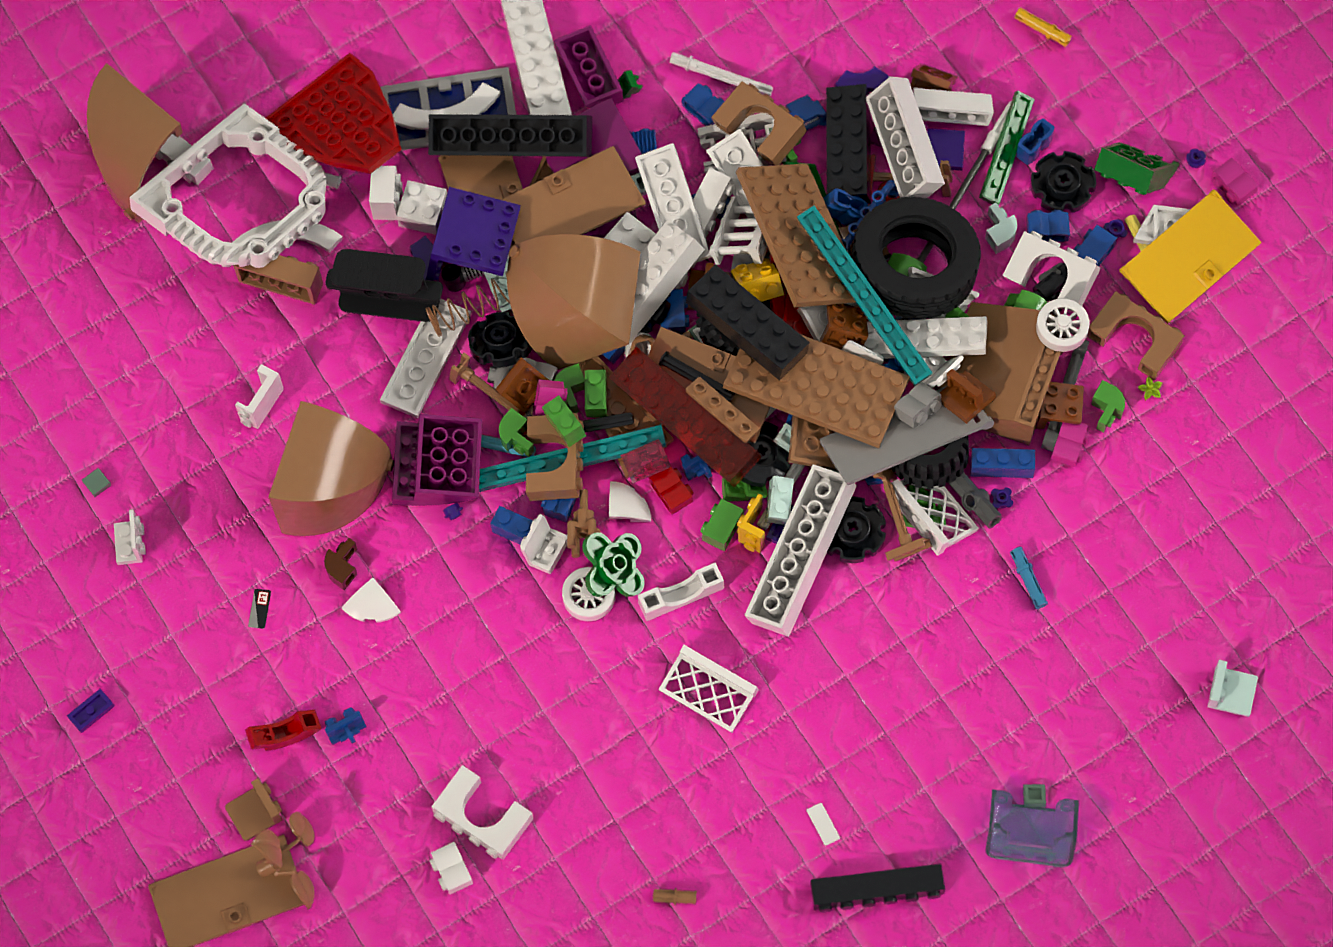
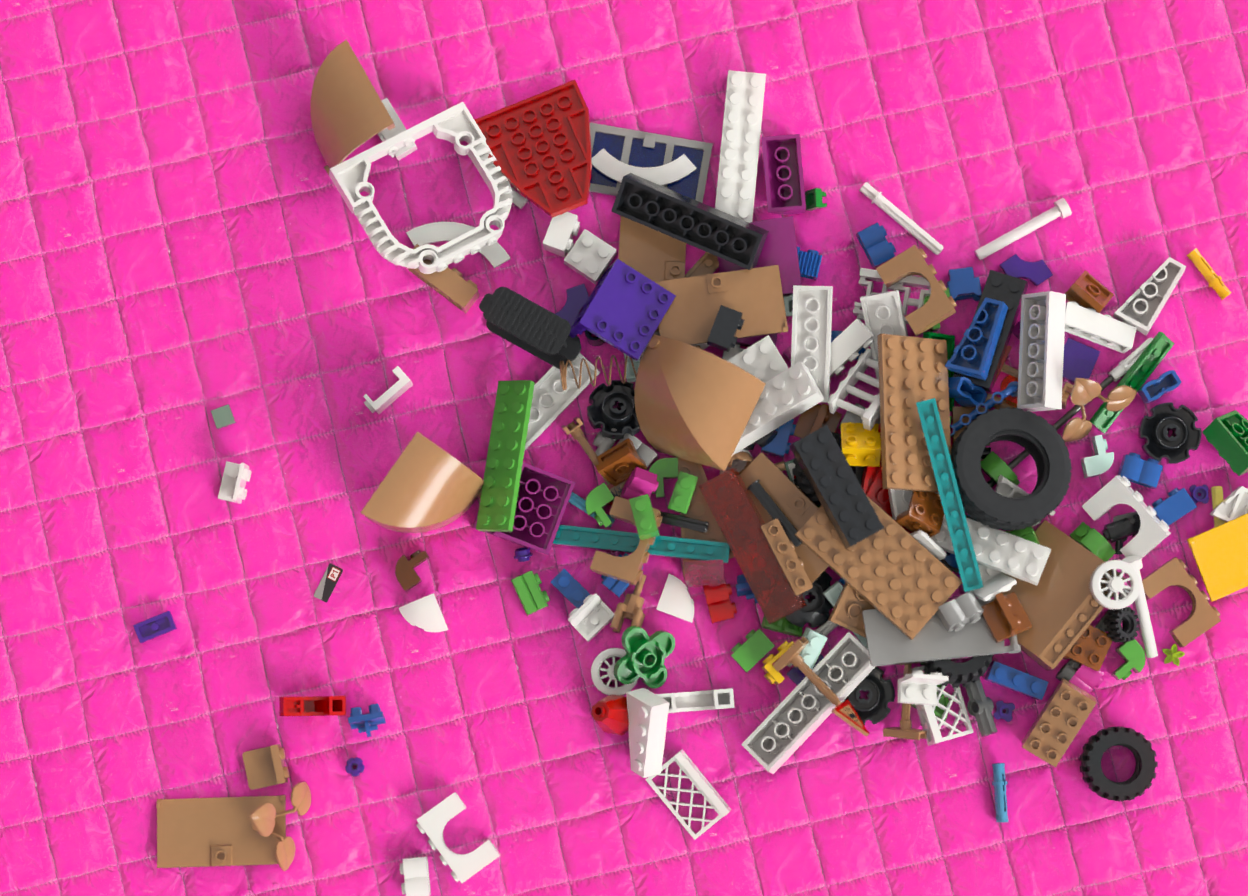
camera: 15 degrees right, 15 degrees up
none -> dark purple plate [345,757,364,777]
none -> bright green plate [476,380,535,532]
none -> bright green brick [511,571,550,616]
none -> red cone [591,695,629,735]
none -> white wedge [626,688,669,778]
none -> black brick [707,305,745,352]
none -> medium nougat piece [772,636,870,737]
none -> white bracket [898,671,949,706]
none -> blue wedge [945,297,1008,380]
none -> white piece [975,198,1072,260]
none -> medium nougat brick [1022,678,1097,768]
none -> medium nougat plant [1062,378,1137,442]
none -> black tyre [1080,727,1158,801]
none -> black tyre [1104,607,1139,642]
none -> white wedge [1113,257,1186,336]
none -> white piece [1122,556,1158,658]

